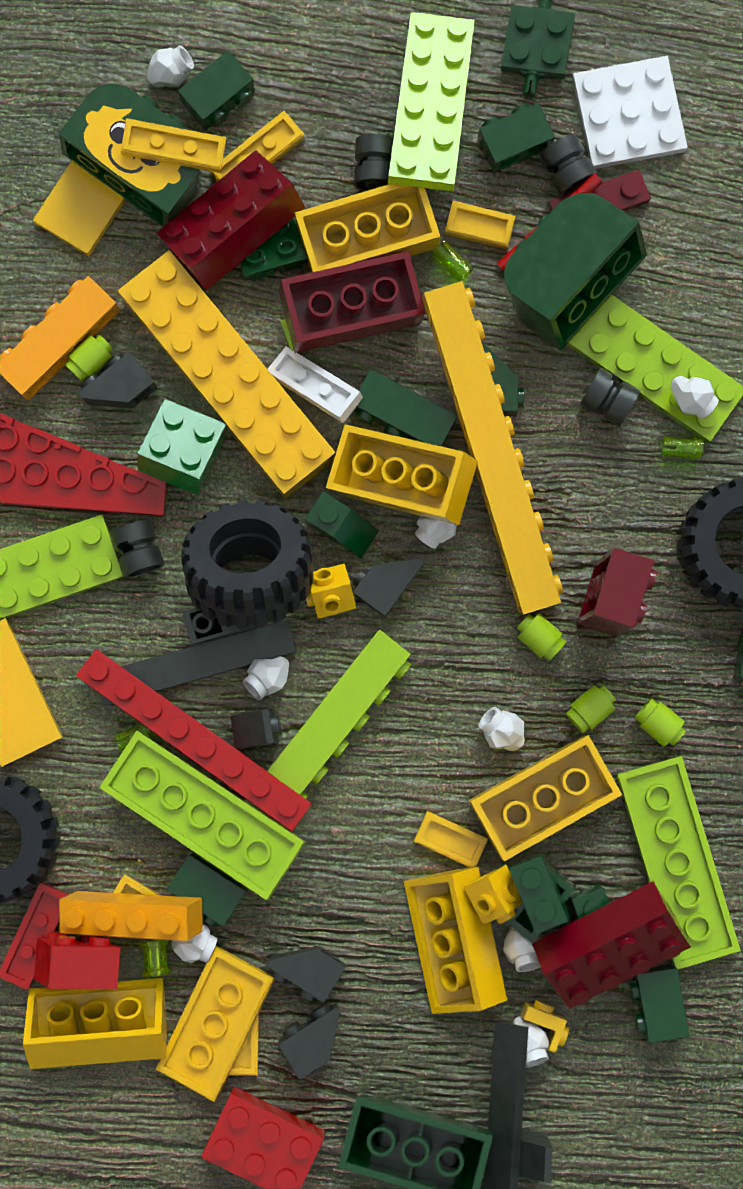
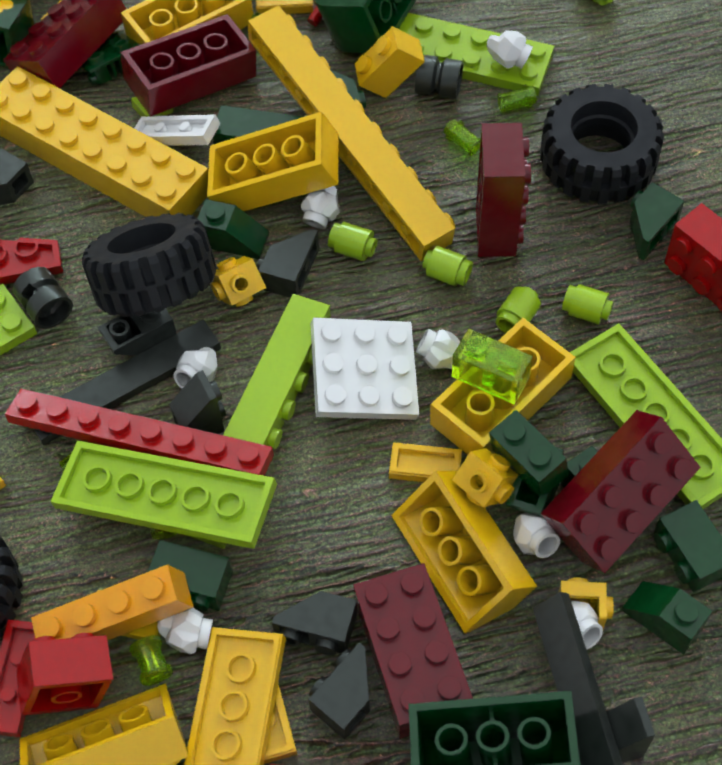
camera: 10 degrees left, 25 degrees down
brick [137,399,226,496] -> none
none -> white plate [311,318,419,420]
none -> lime brick [328,222,378,261]
none -> dark red brick [353,563,473,739]
none -> yellow brick [354,26,425,98]
none -> clear neon green pin [444,119,480,156]
none -> clear neon green brick [451,328,533,405]
none -> dark green slope [621,581,712,655]

